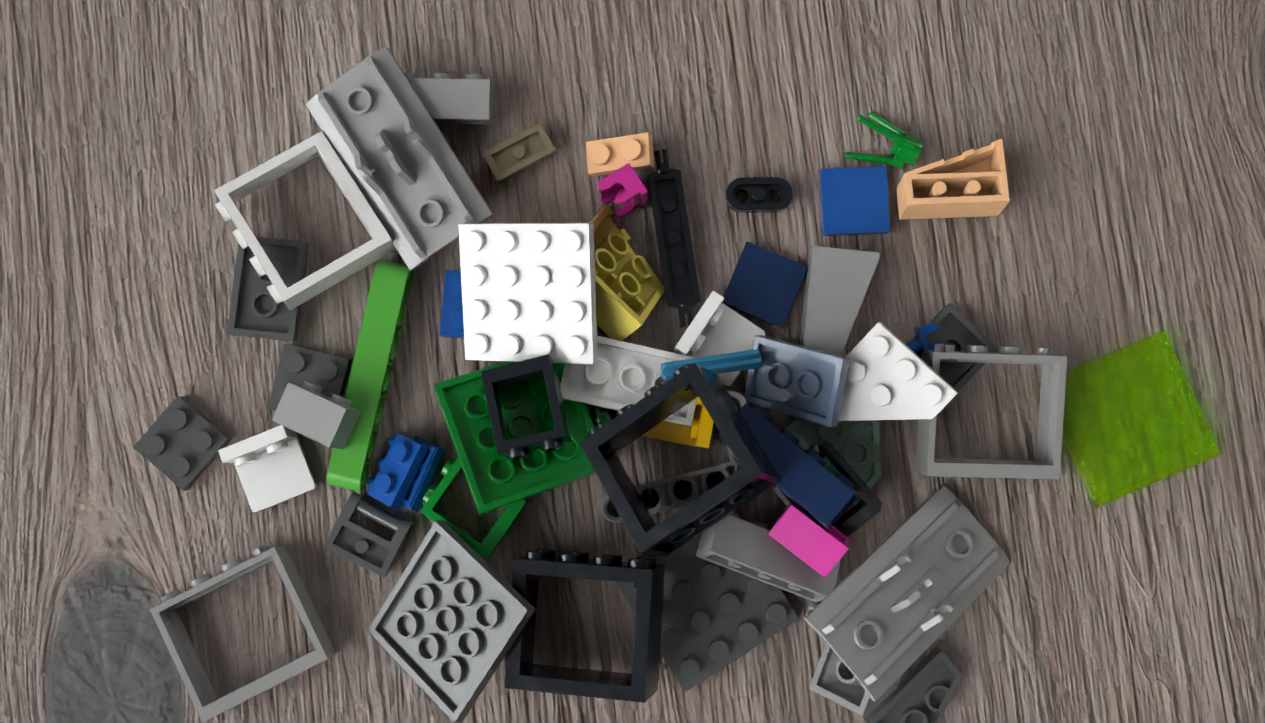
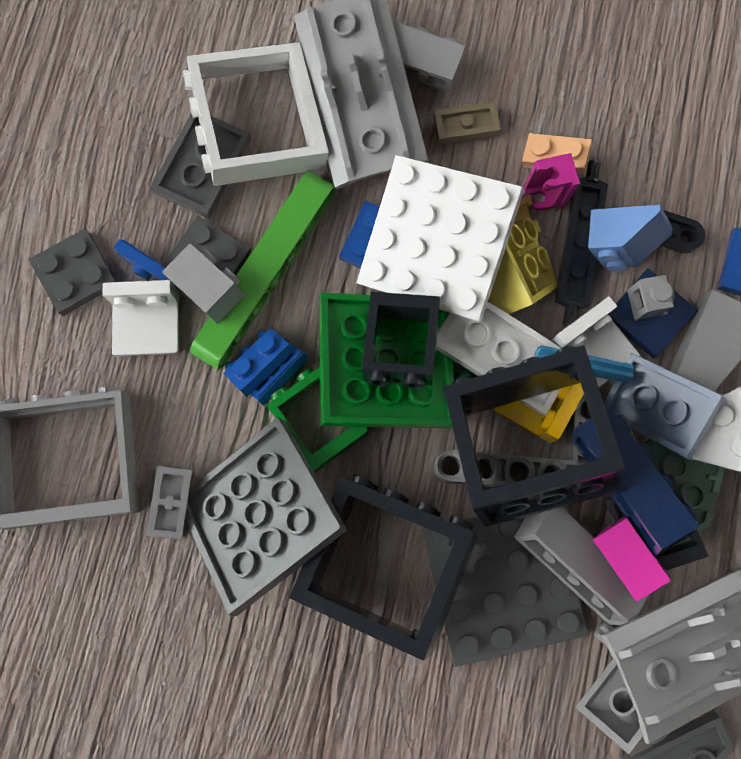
camera: 15 degrees right, 5 degrees down
dark grey plate [324,492,414,577] -> none
none -> blue plate [113,239,177,288]
none -> light grey hinge [146,466,192,539]
none -> medium blue slope [588,204,673,272]
none -> light grey brick [627,275,675,321]

